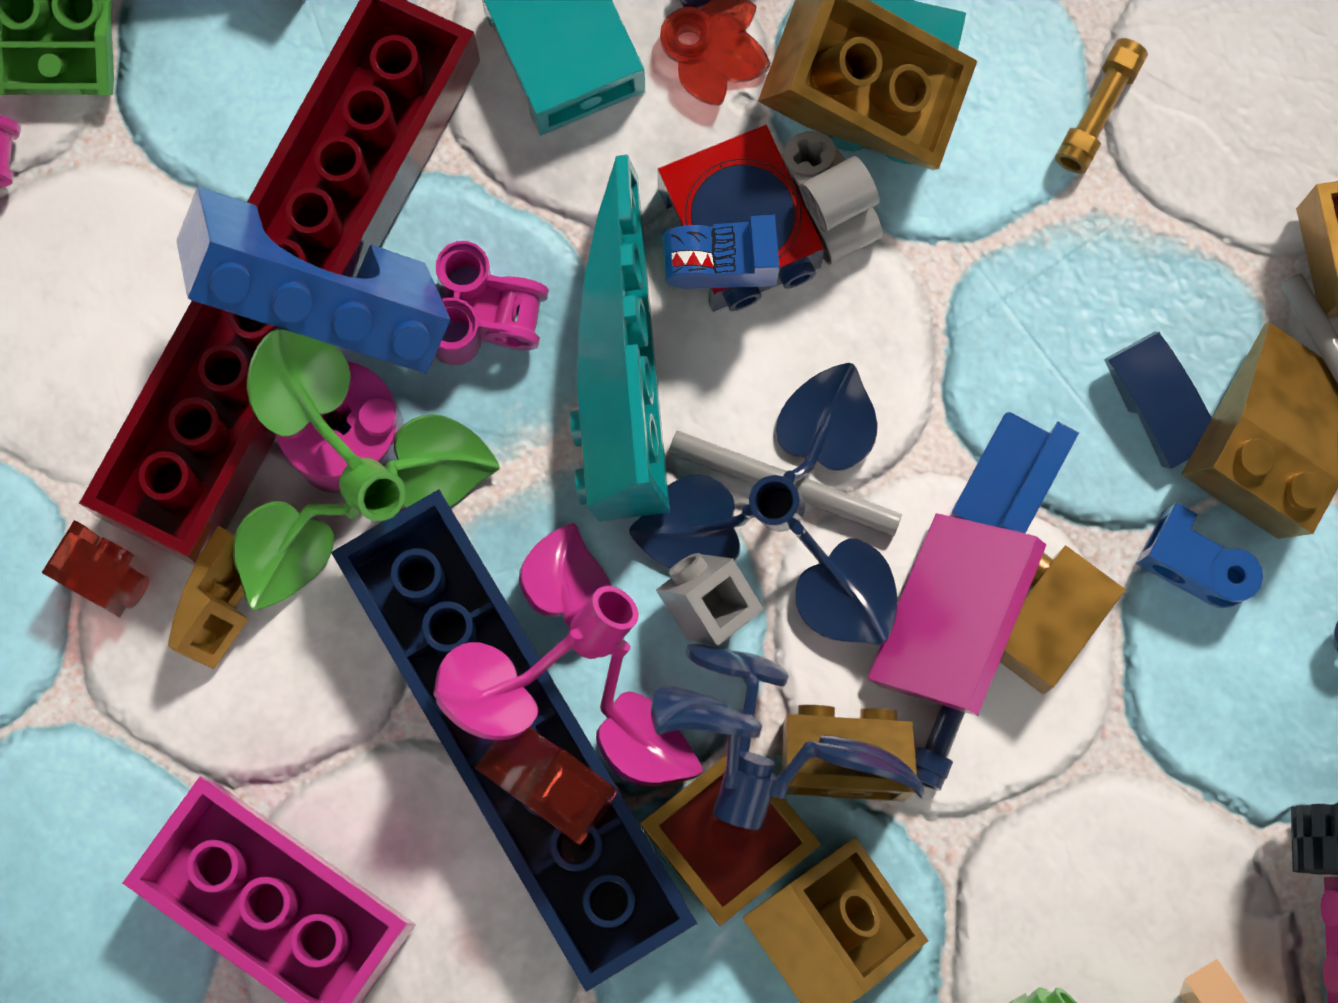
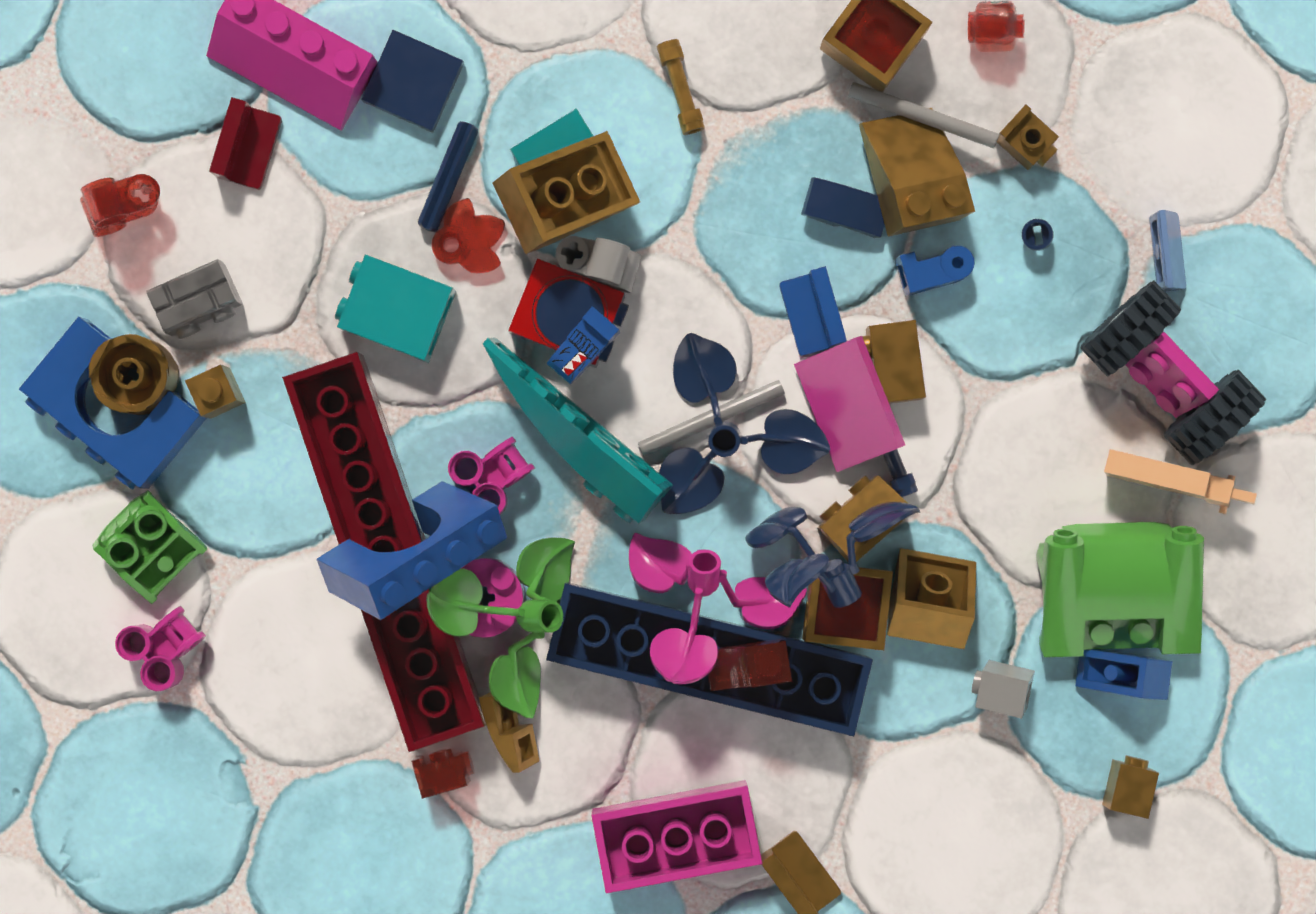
camera: 45 degrees left, 10 degrees up
light grey brick [656,553,764,646] -> none

